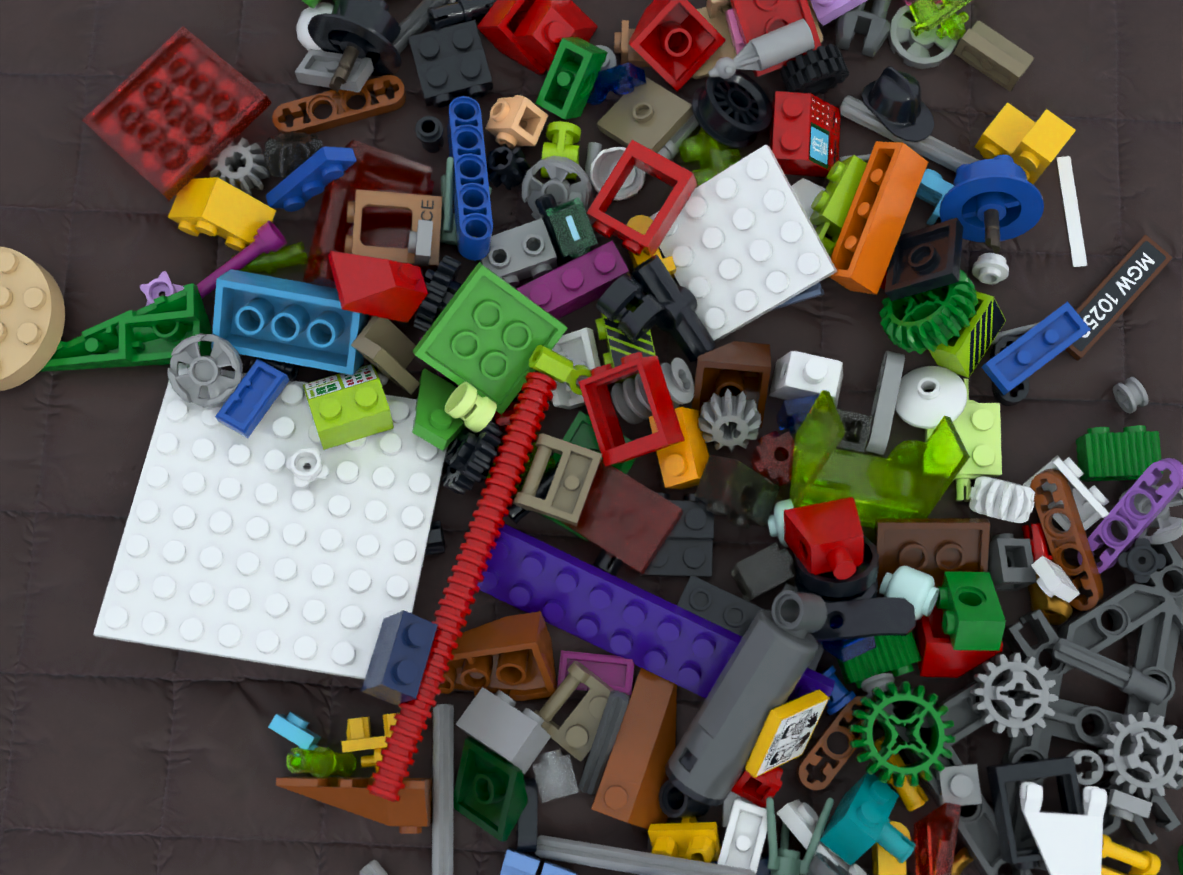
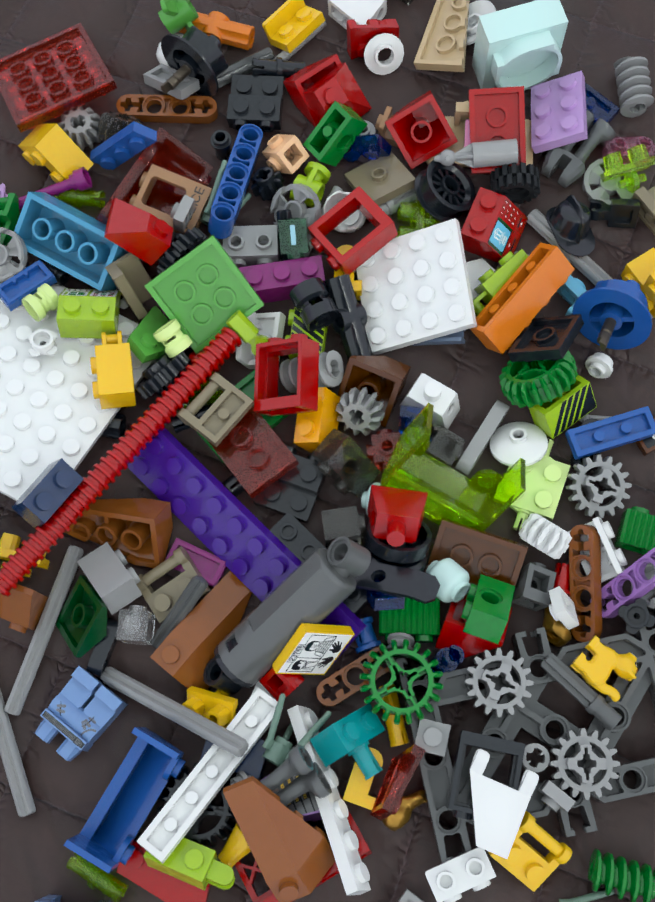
camera: 25 degrees right, 5 degrees down
none -> yellowish green wheel [22,283,59,322]
none -> yellow brick [90,331,136,409]
none -> clear blue pin [430,645,464,673]
none -> light grey gear [566,455,632,518]
none -> yellow animal [569,635,638,702]
none -> black plate [589,198,640,229]

